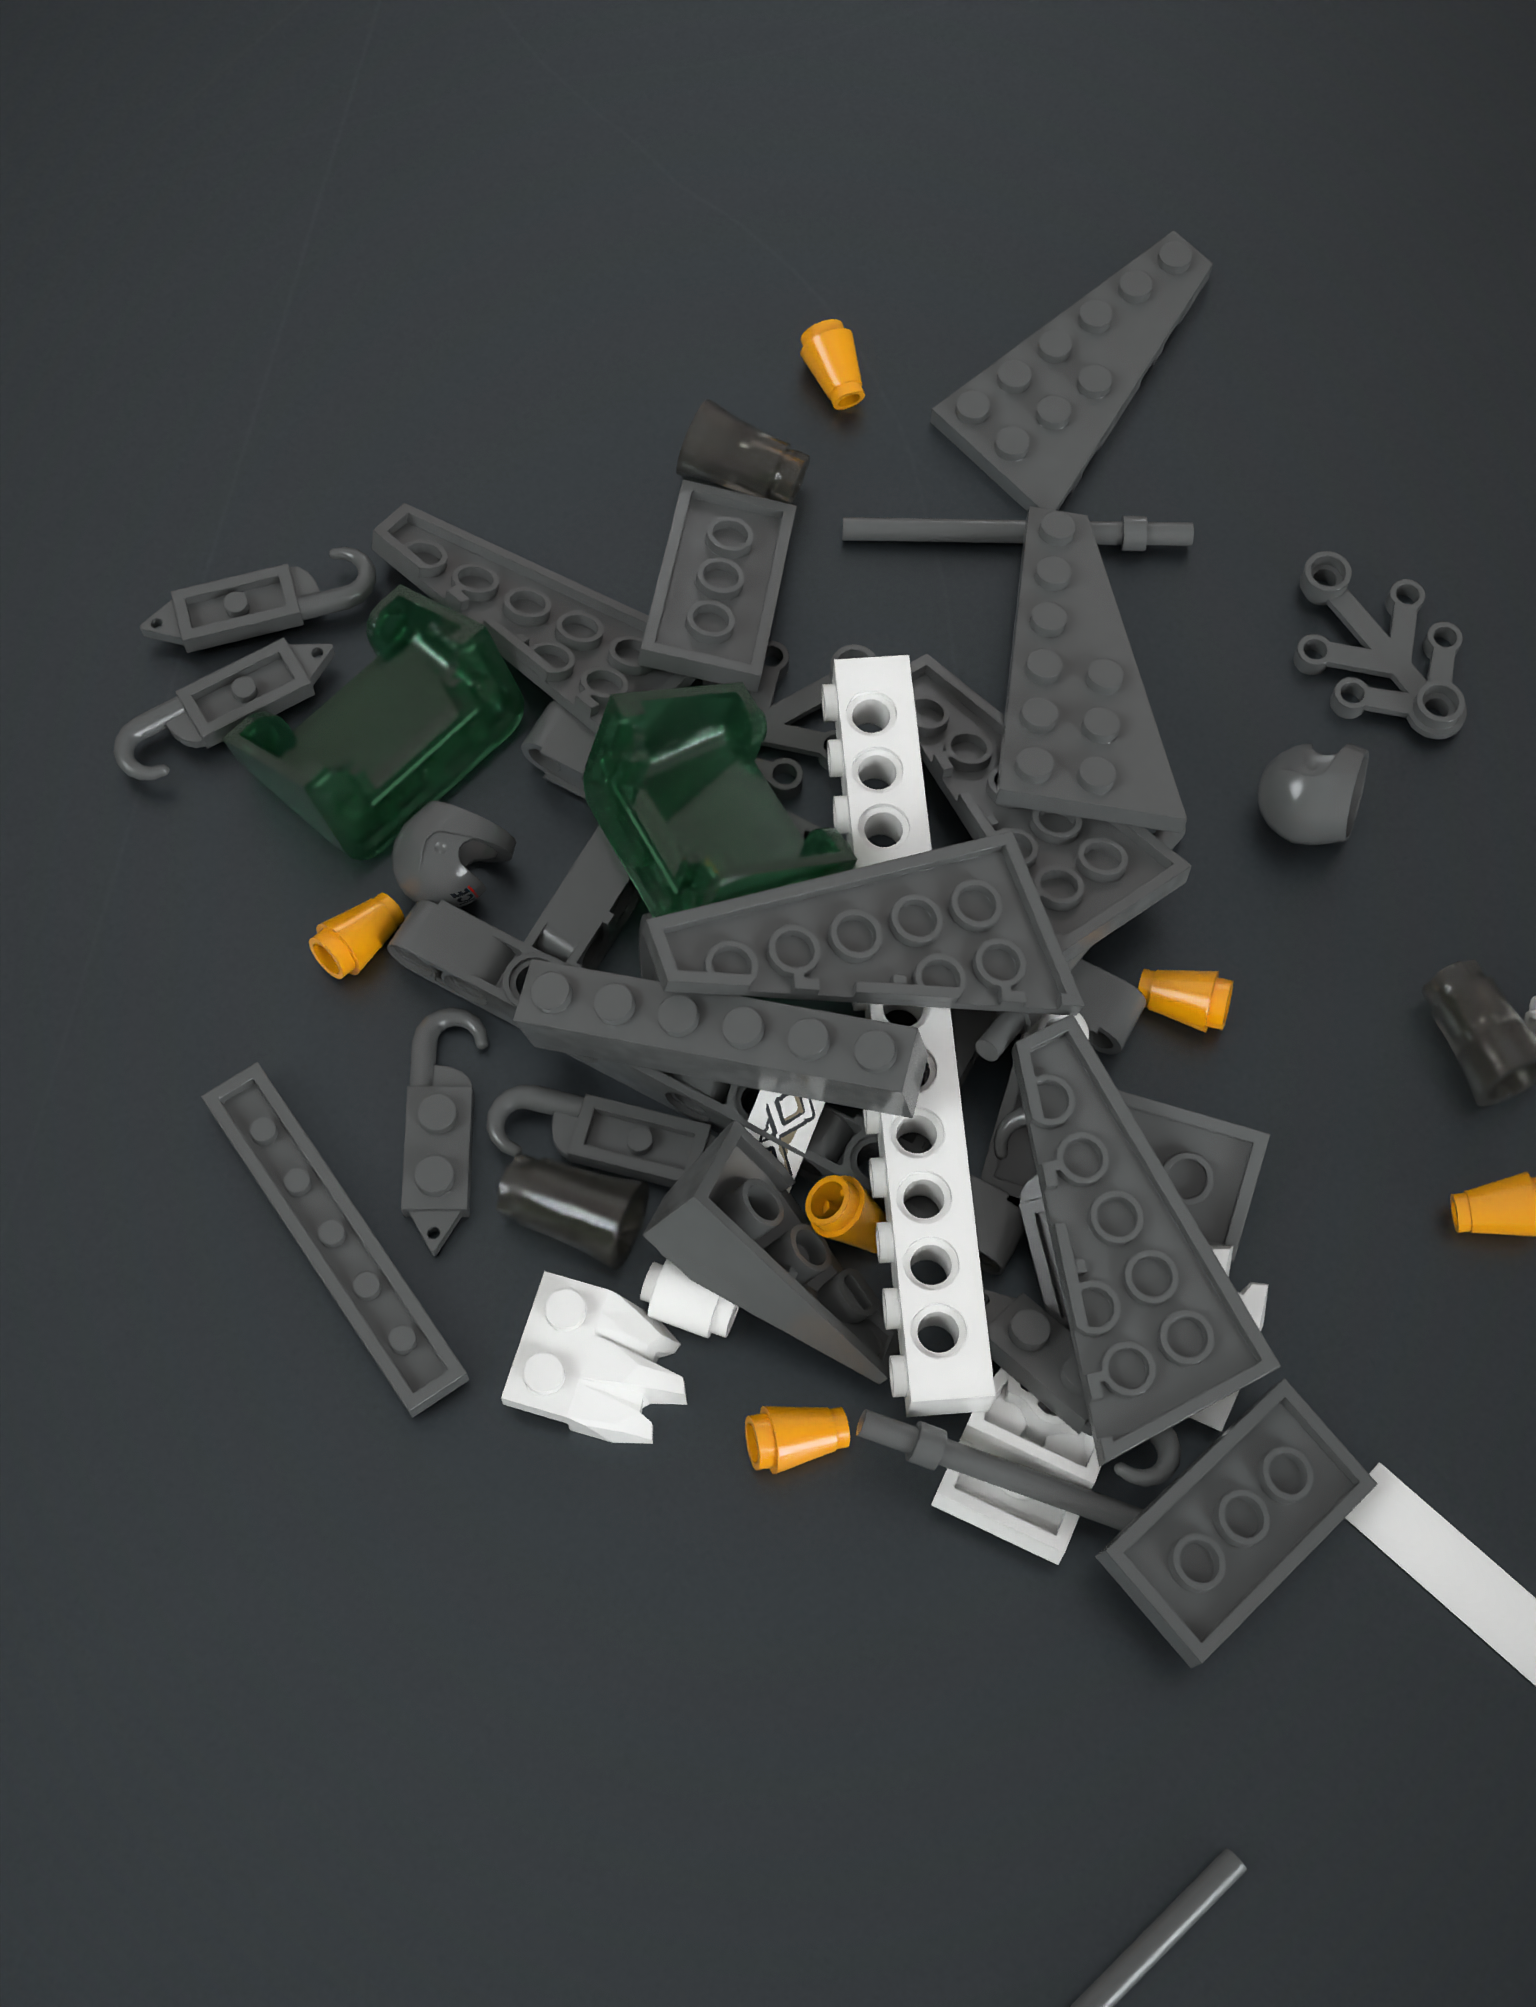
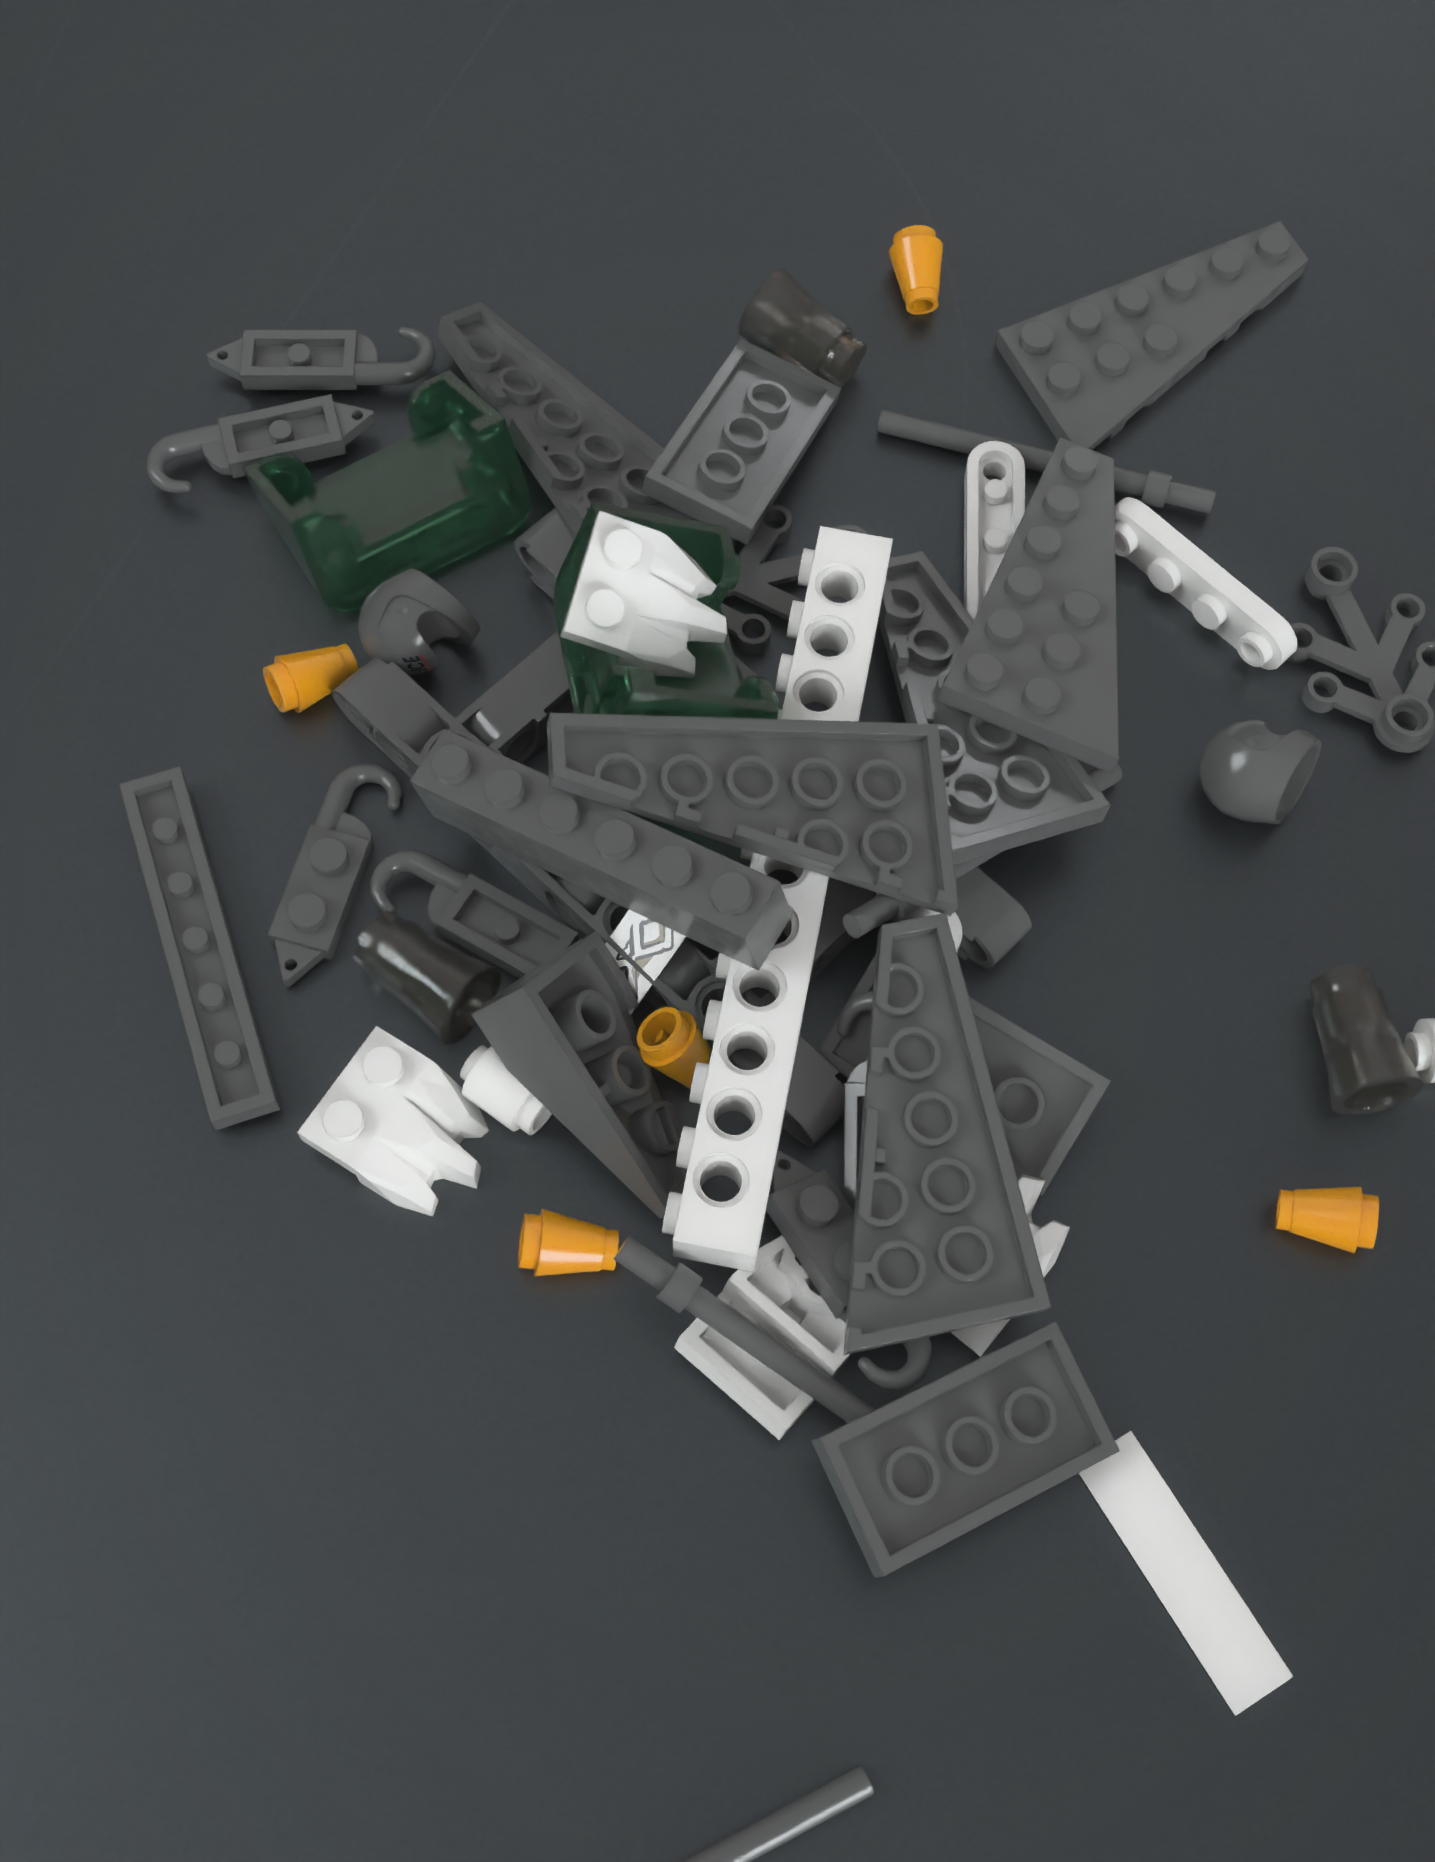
camera: 15 degrees right, 0 degrees up
light orange cone [1138,969,1234,1033] -> none
none -> white plate [560,511,727,678]
none -> white plate [964,441,1025,620]
none -> white plate [1115,497,1297,670]

